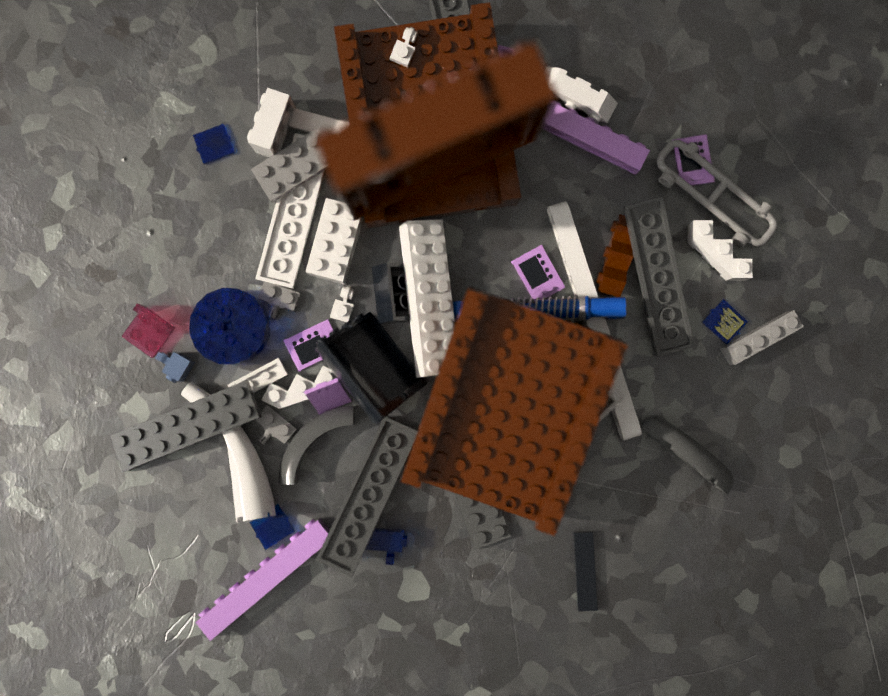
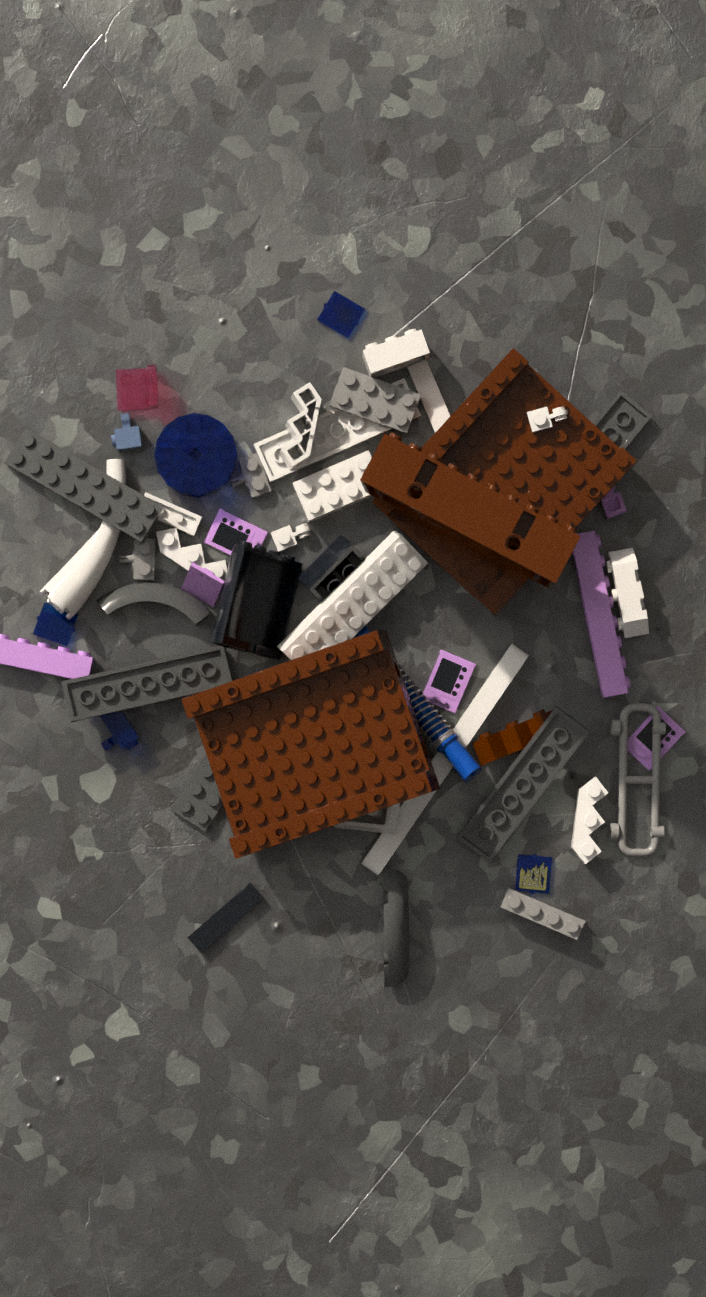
camera: 50 degrees right, 0 degrees up
none -> white brick [279,382,321,471]

